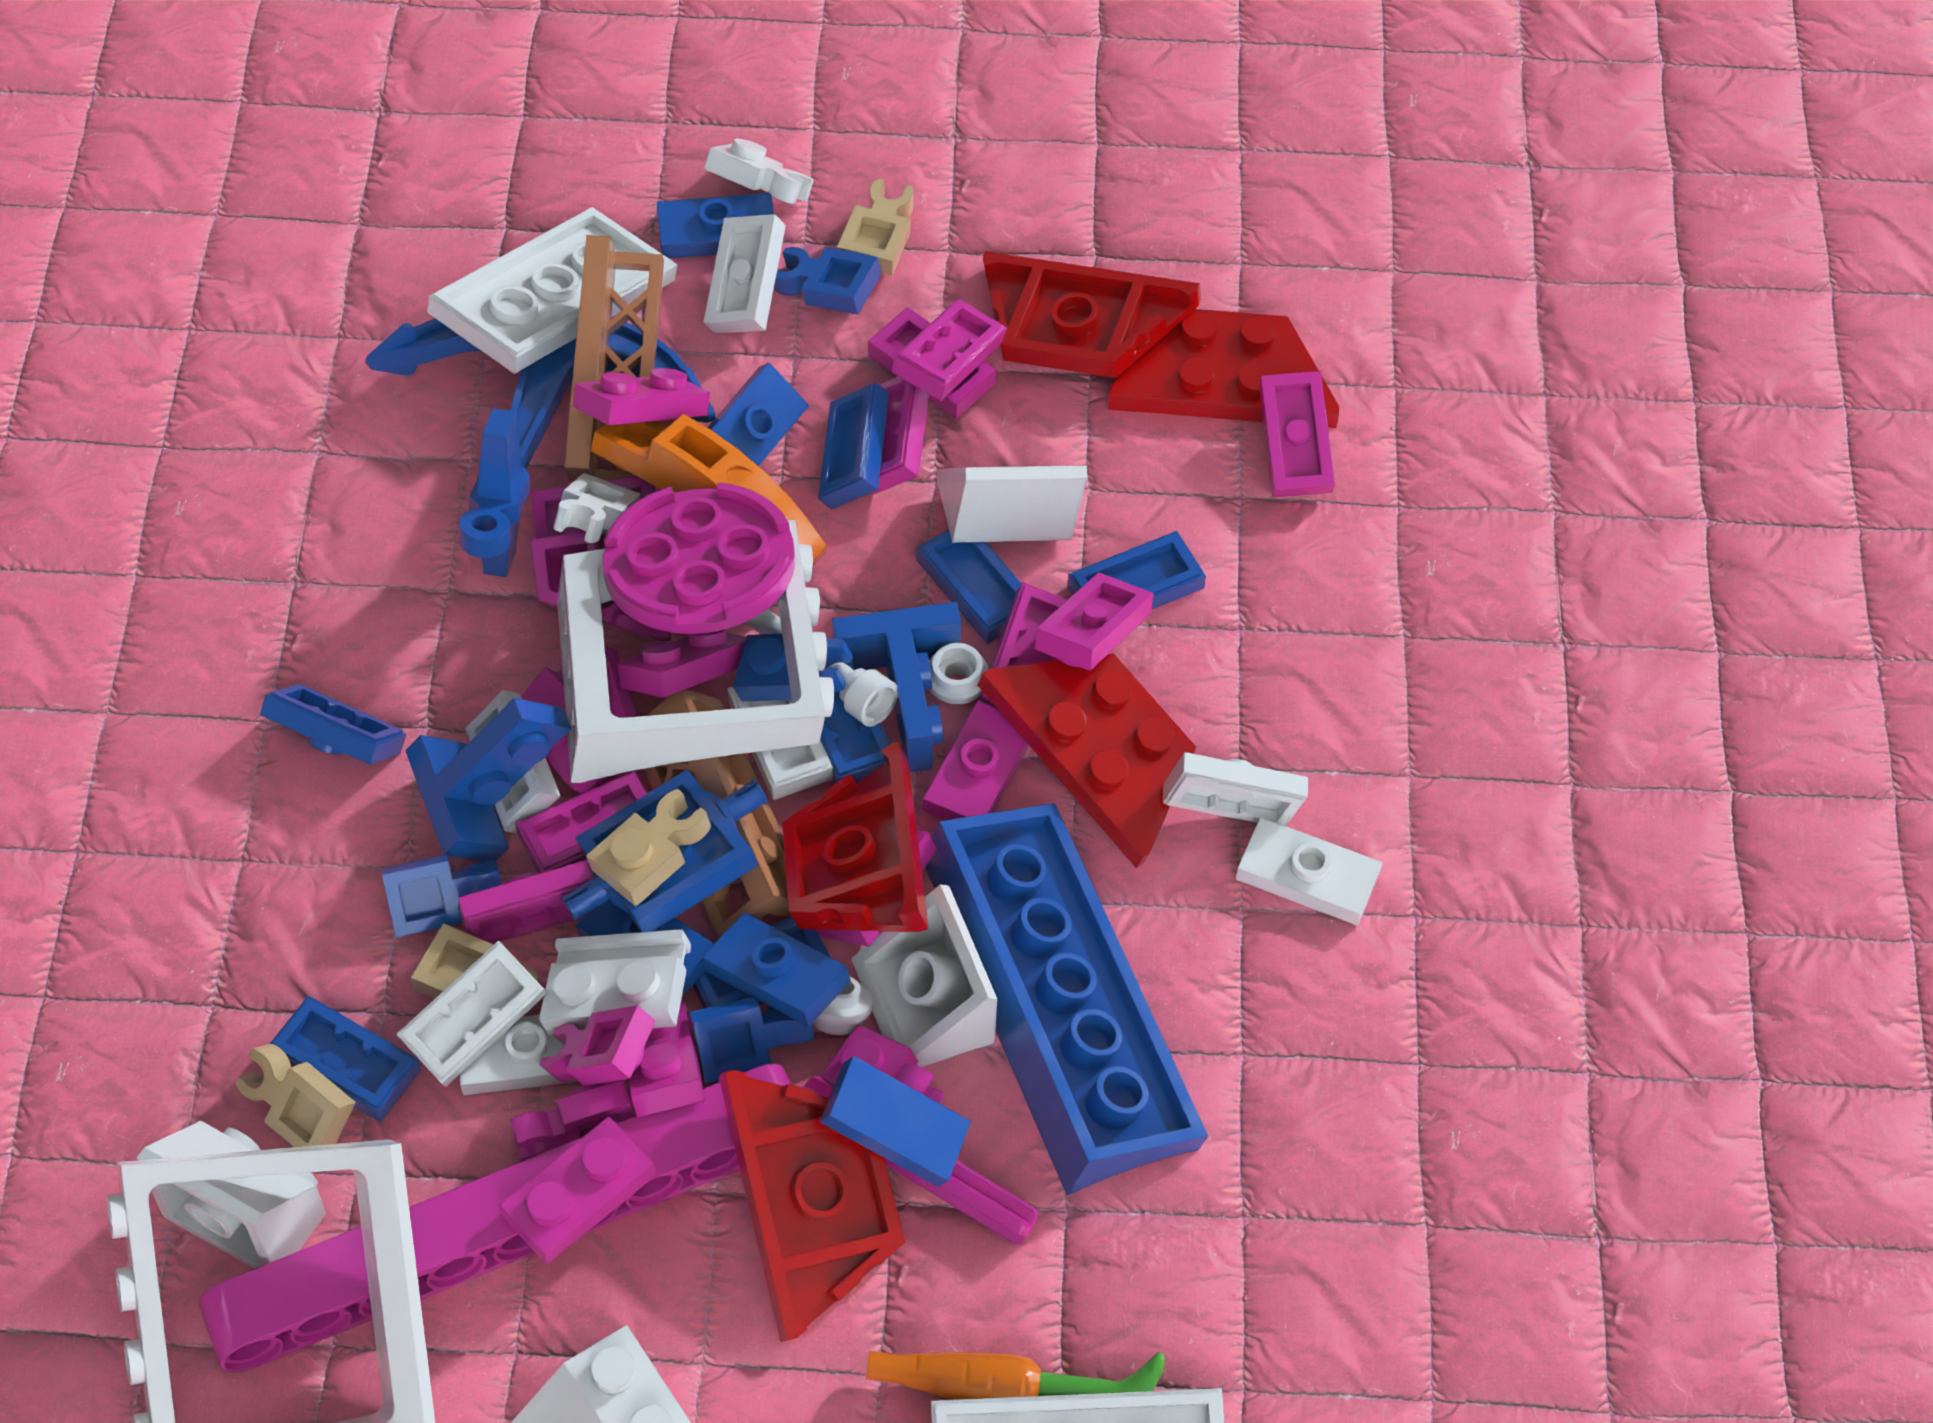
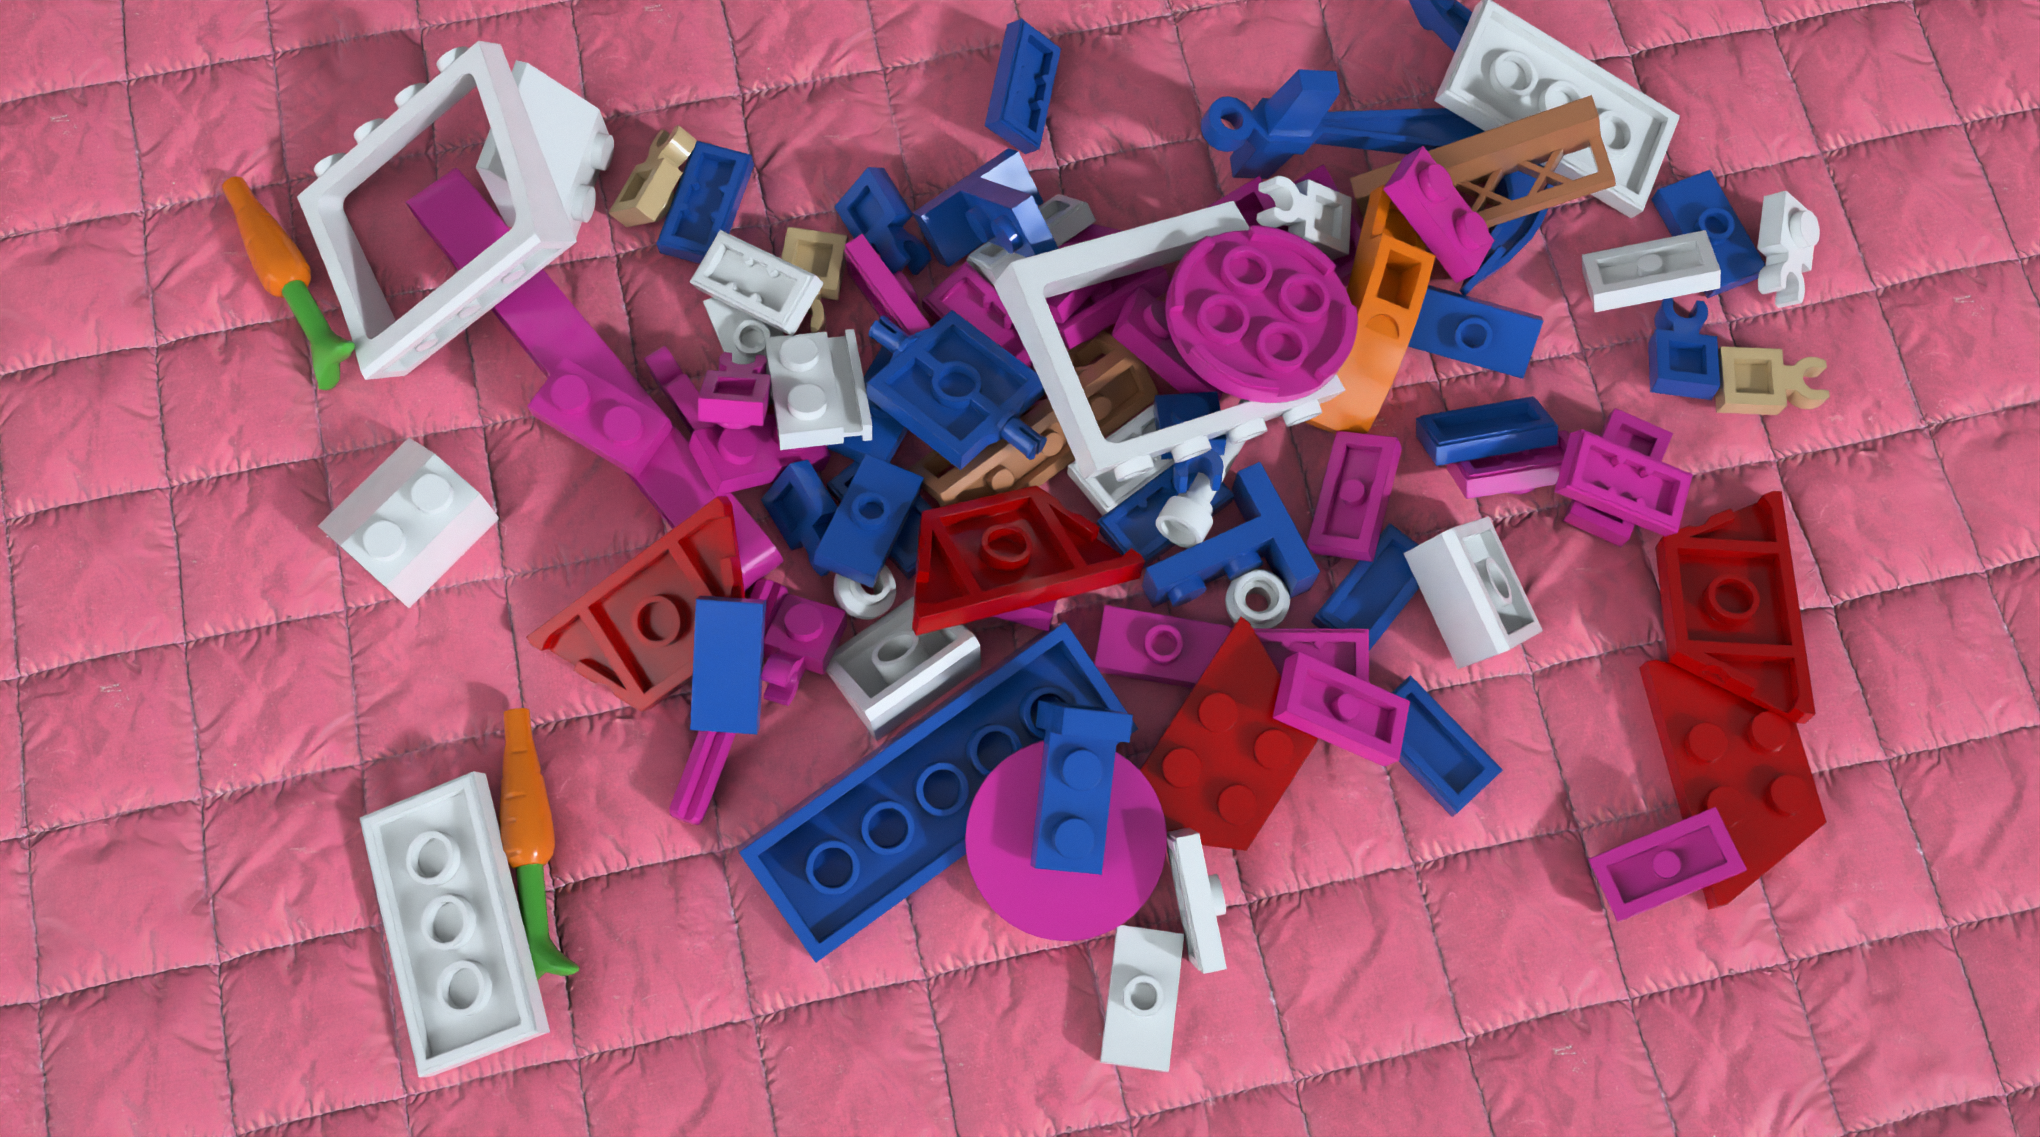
camera: 75 degrees right, 15 degrees up
tan plate [586,789,711,907] -> none
none -> dark pink tile [965,740,1167,941]
none -> blue bracket [1030,700,1133,875]
none -> dark pink plate [1307,431,1402,562]

